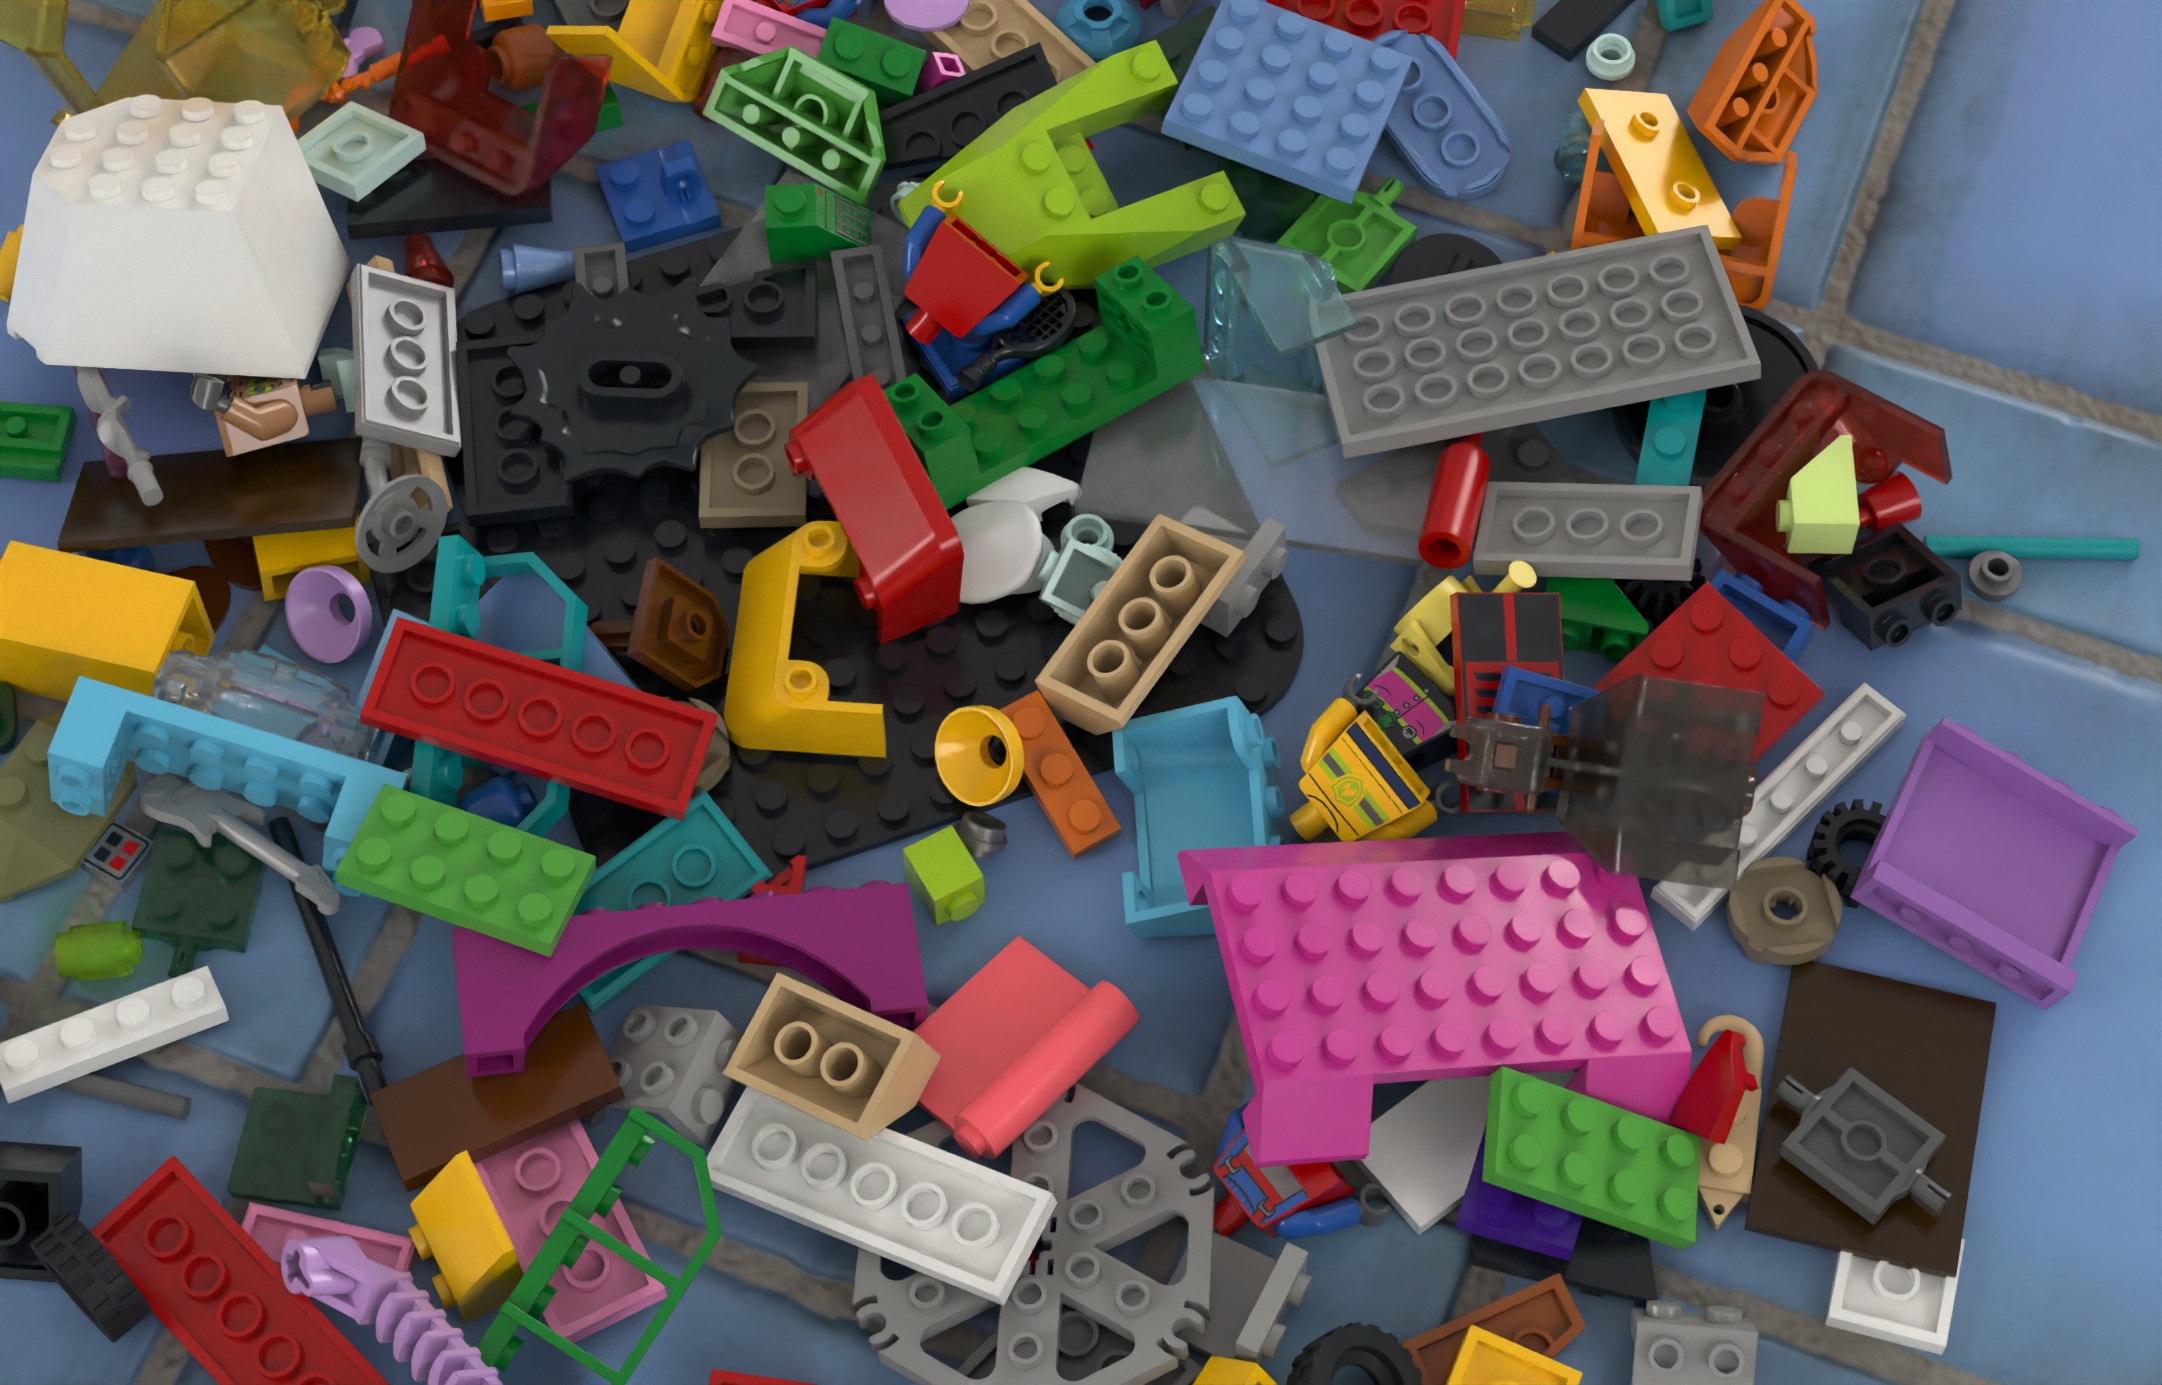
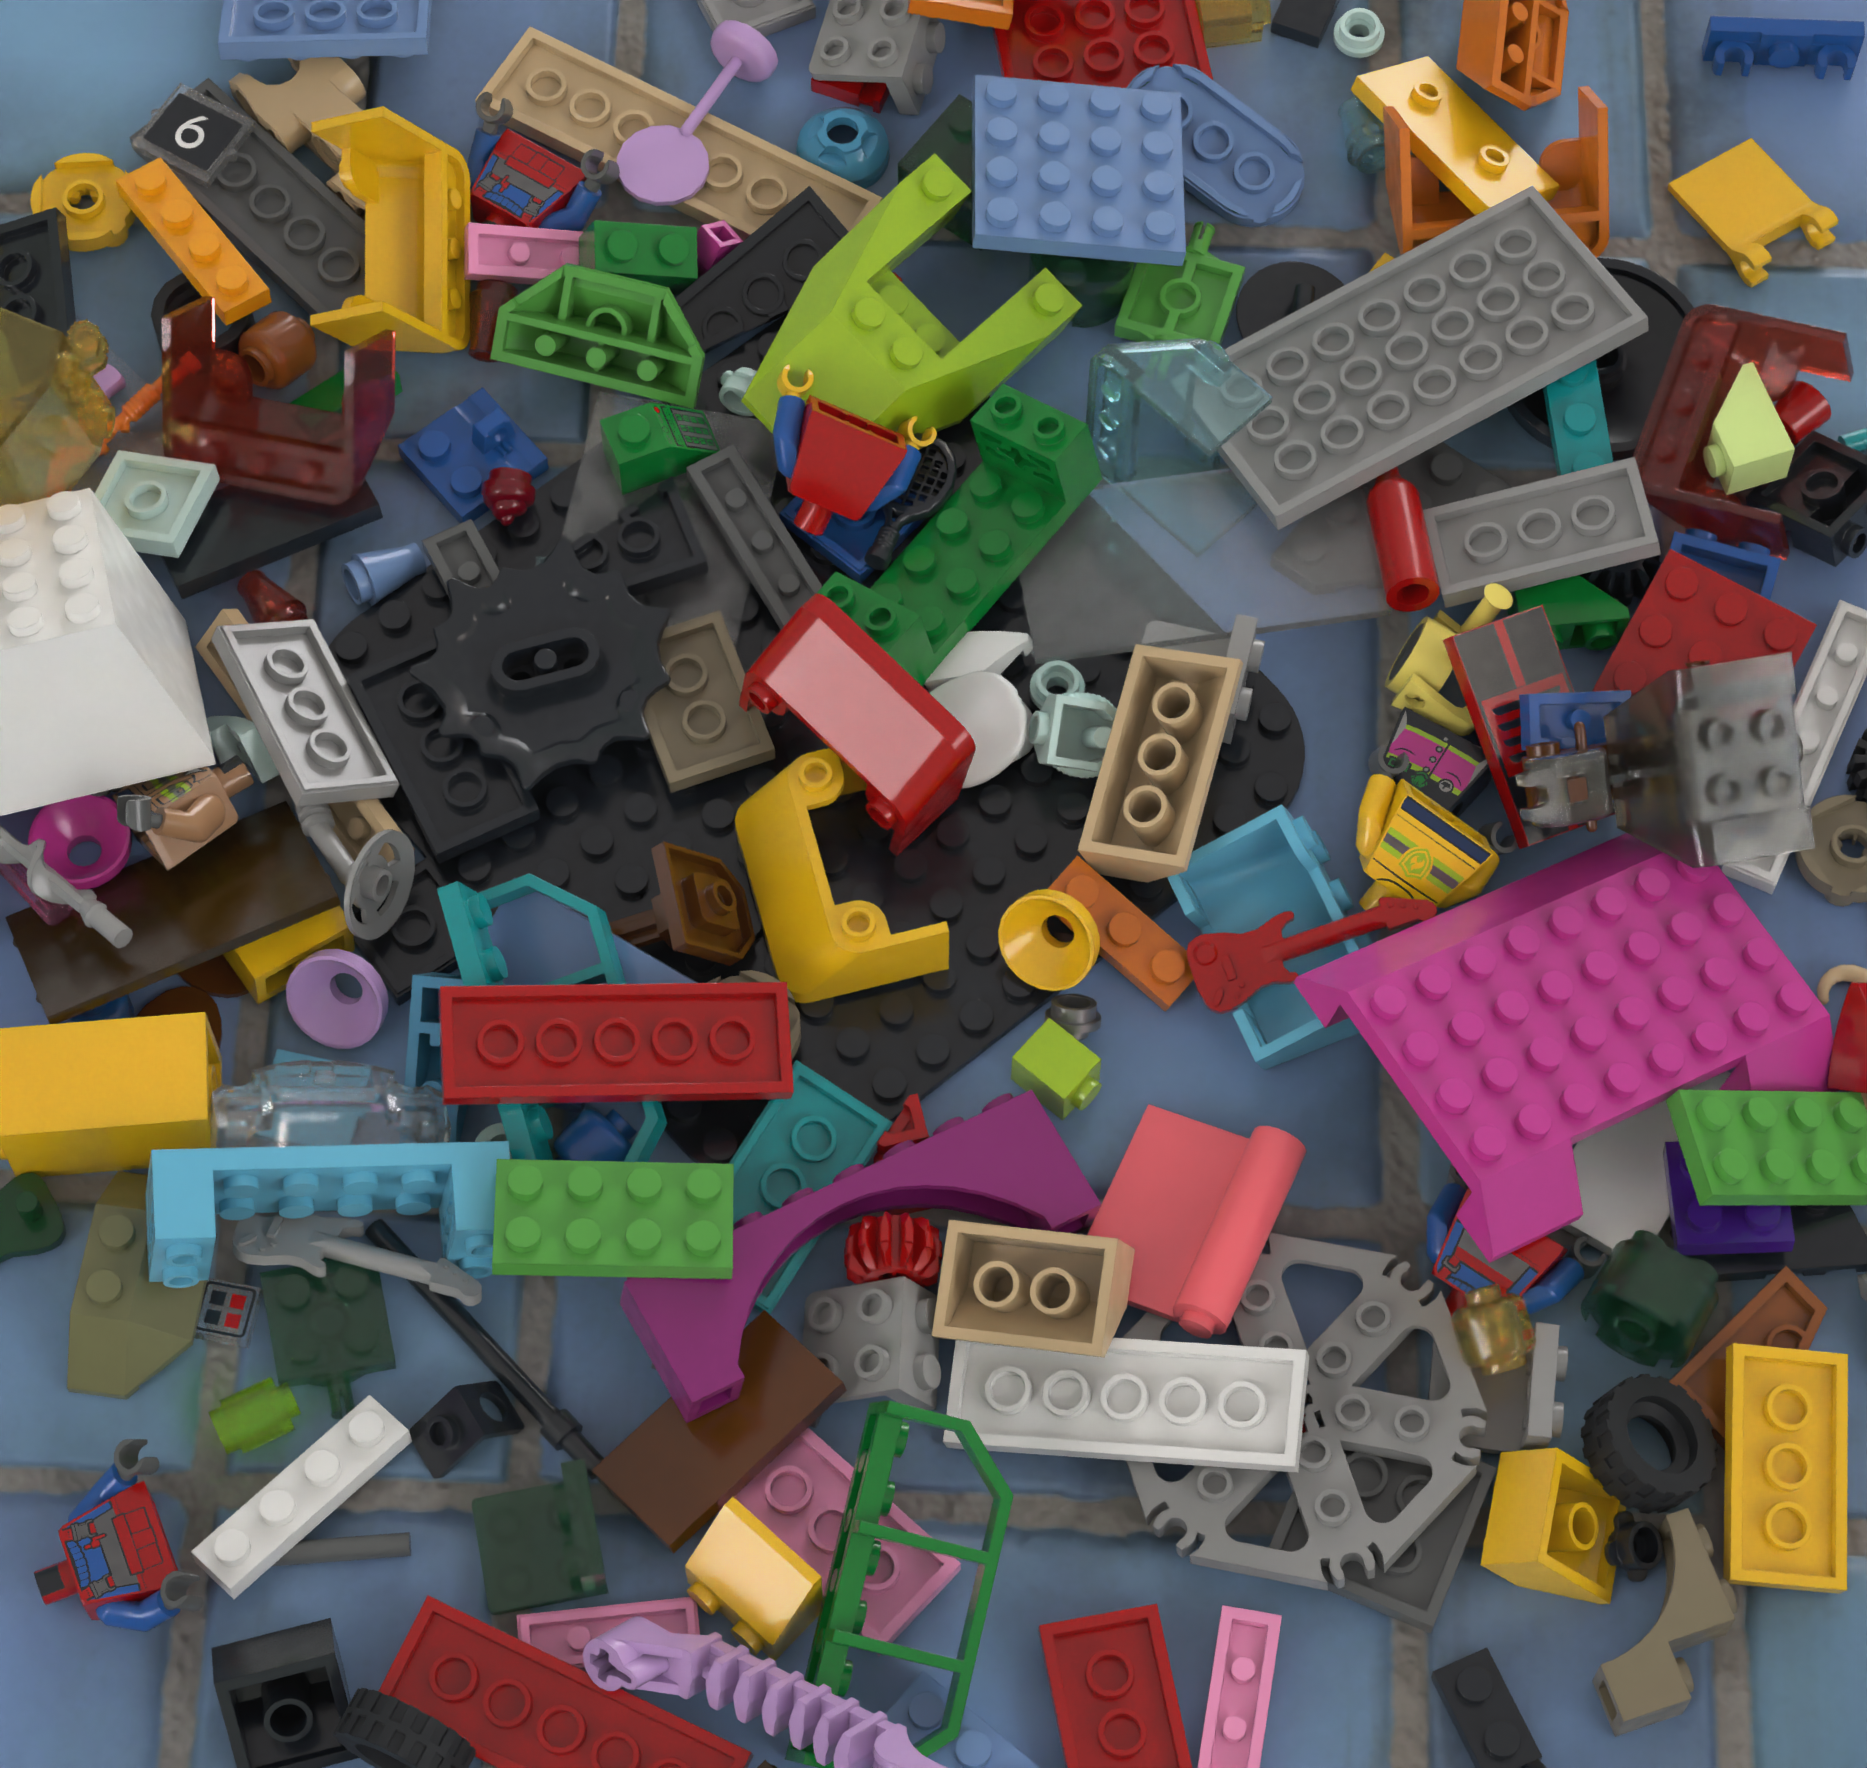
camera: 20 degrees left, 5 degrees up
none -> dark pink piece [28,795,132,890]
none -> black bracket [409,1381,525,1478]
none -> dark red plate [481,467,536,526]
none -> red gear [844,1211,942,1288]
none -> red piece [1187,897,1437,1014]
none -> clear yellow head [1451,1284,1536,1376]
none -> clear green brick [1581,1230,1719,1368]
none -> yellow flag [1667,138,1839,288]
none -> blue plate [1702,16,1865,80]

